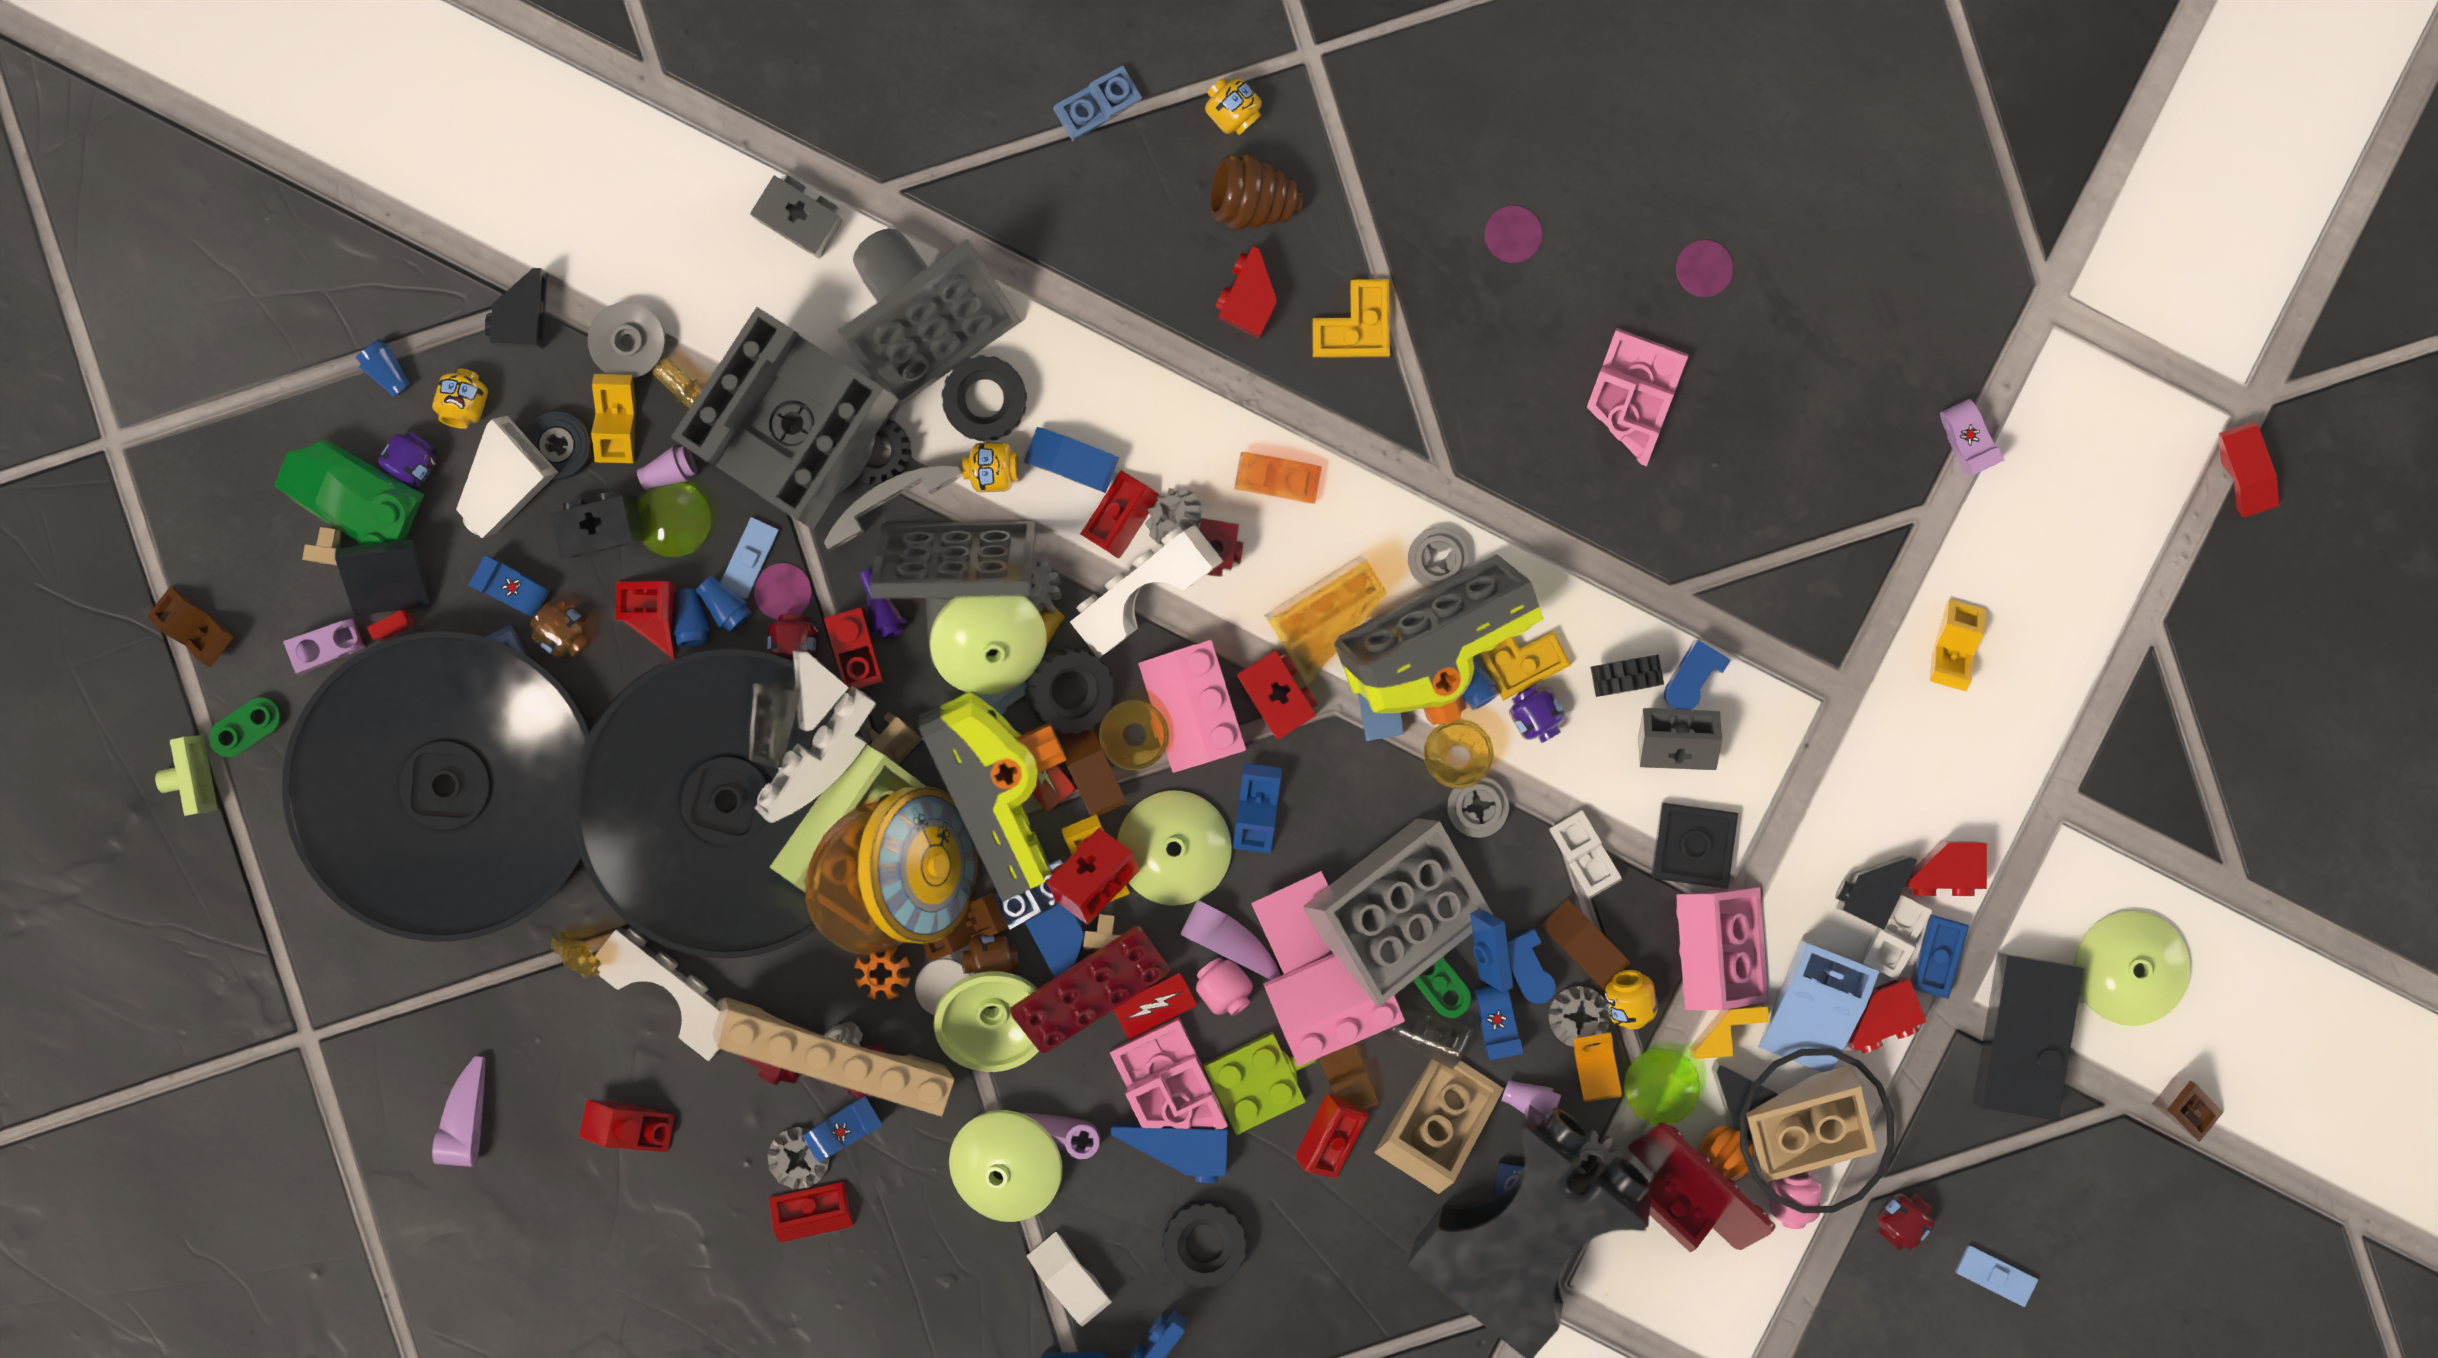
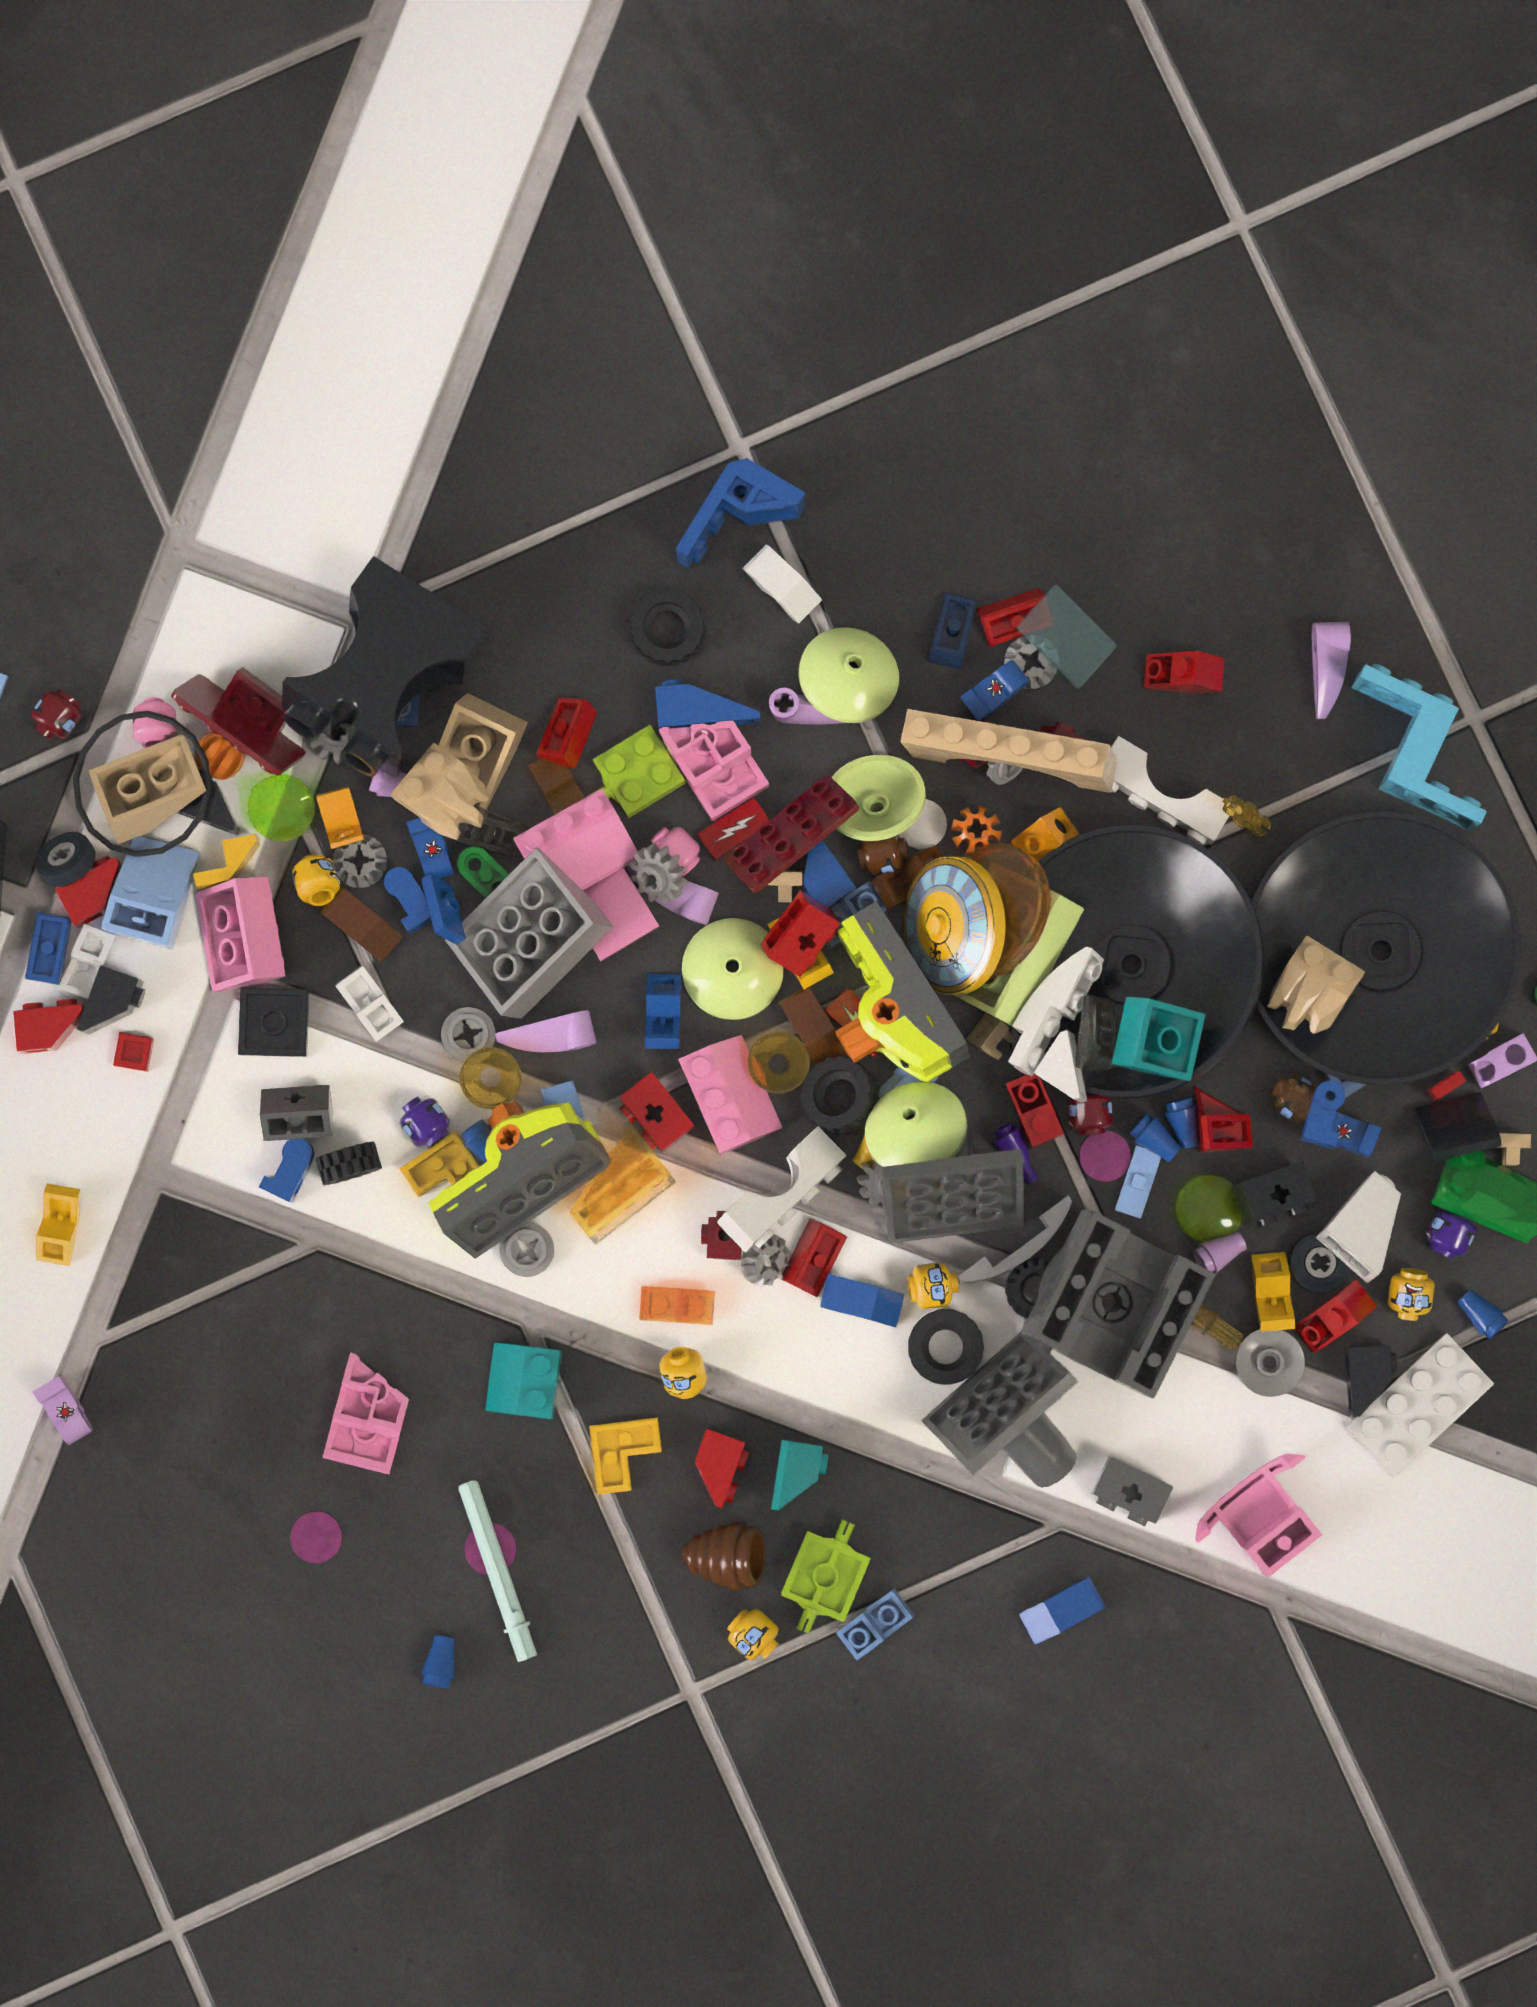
camera: 175 degrees right, 5 degrees down
none -> black bush [35,832,96,887]
none -> red tile [113,1032,154,1072]
none -> tan plate [391,743,490,840]
none -> blue cone [421,1636,455,1688]
none -> light aqua axle [459,1480,537,1662]
none -> teal slope [485,1343,562,1419]
none -> lavender piece [495,1010,597,1052]
none -> light grey gear [629,843,688,905]
none -> yellow head [659,1347,707,1399]
none -> teal slope [771,1440,829,1510]
none -> lime plate [780,1519,871,1634]
none -> dark blue slope [928,592,978,669]
none -> light orange bracket [1011,807,1079,868]
none -> clear light blue piece [1016,584,1117,689]
none -> blue slope [1019,1577,1106,1644]
none -> teal slope [1112,997,1205,1081]
none -> bright pink piece [1195,1453,1322,1578]
none -> tan plate [1267,935,1365,1034]
none -> red slope [1295,1279,1377,1354]
none -> blue leg [1300,1080,1345,1149]
none -> white plate [1345,1333,1494,1478]
none -> medium azure bracket [1351,664,1487,833]

